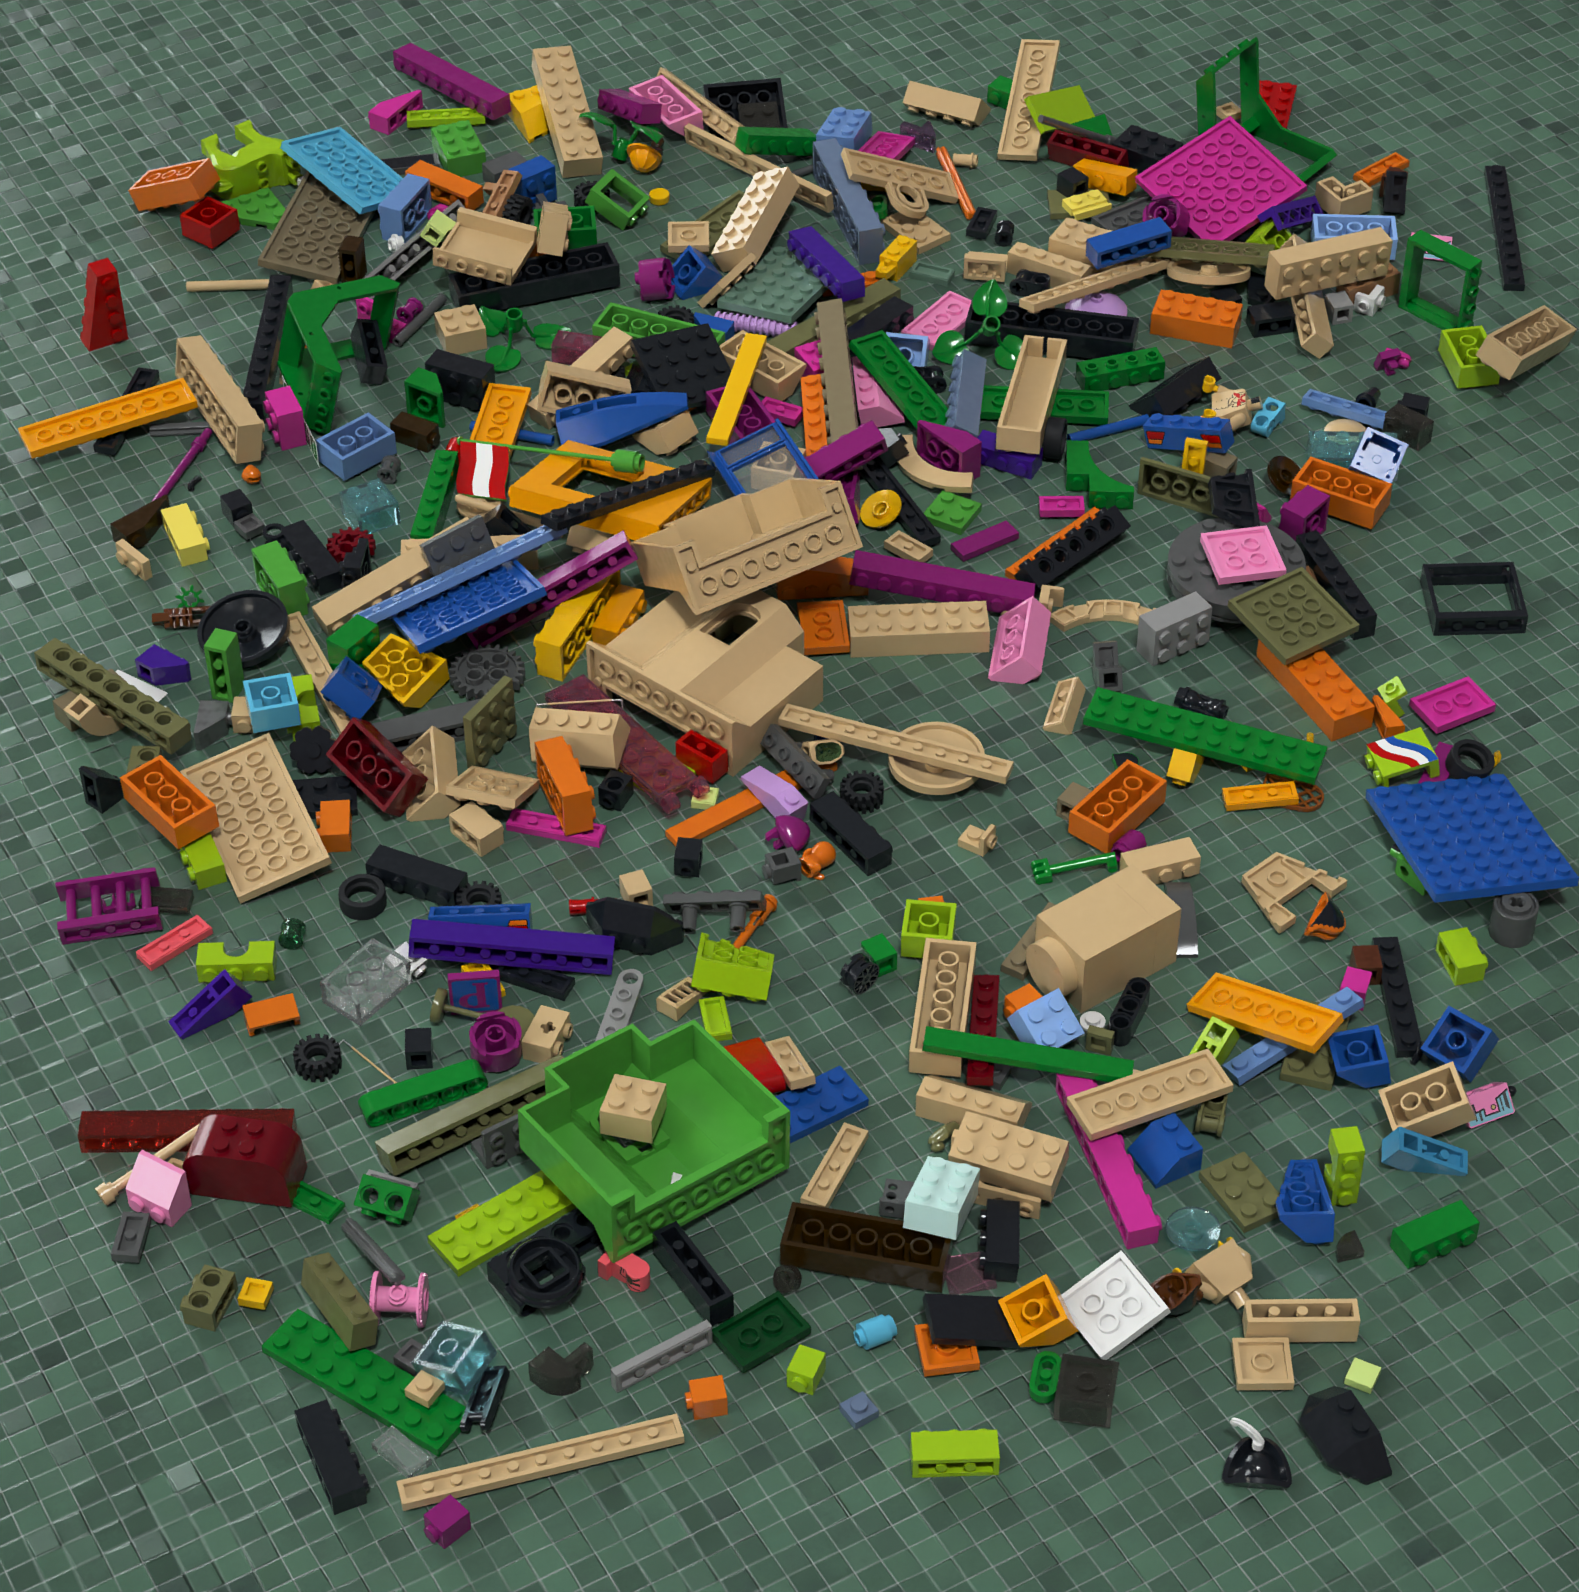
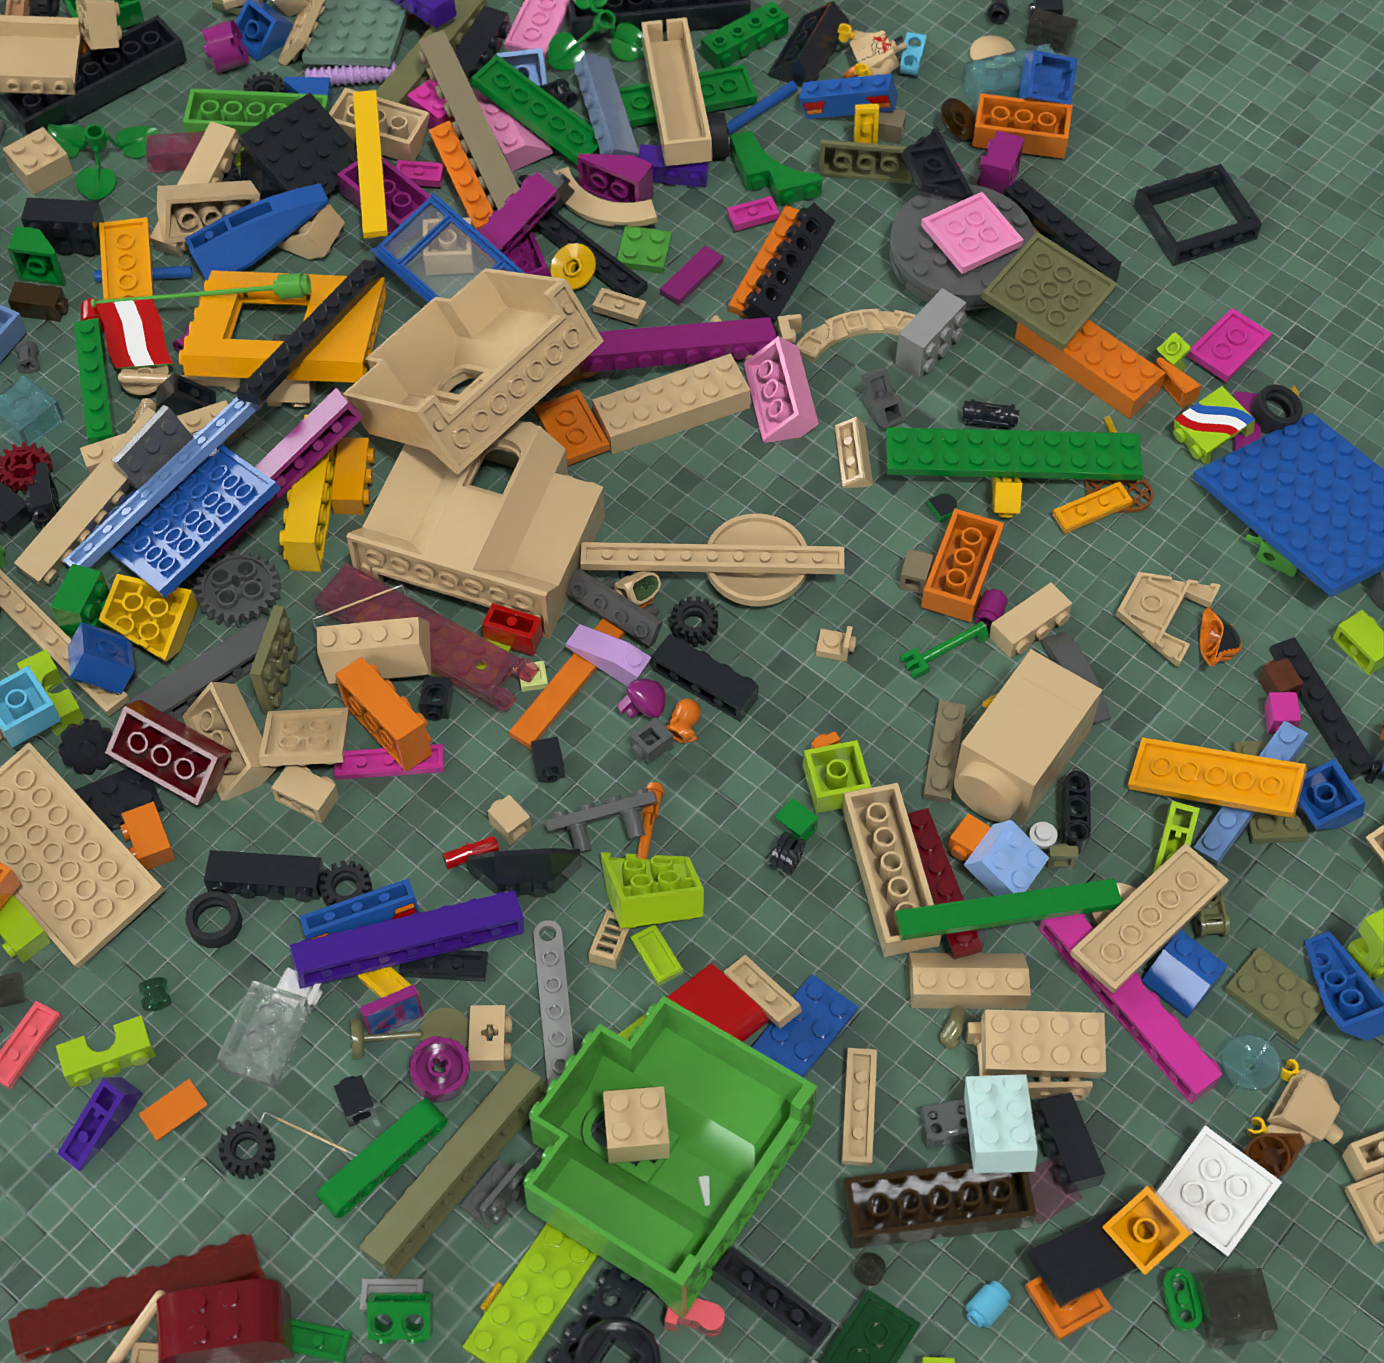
camera: 20 degrees left, 15 degrees up
medium blue plate [1301,389,1391,429] -> none

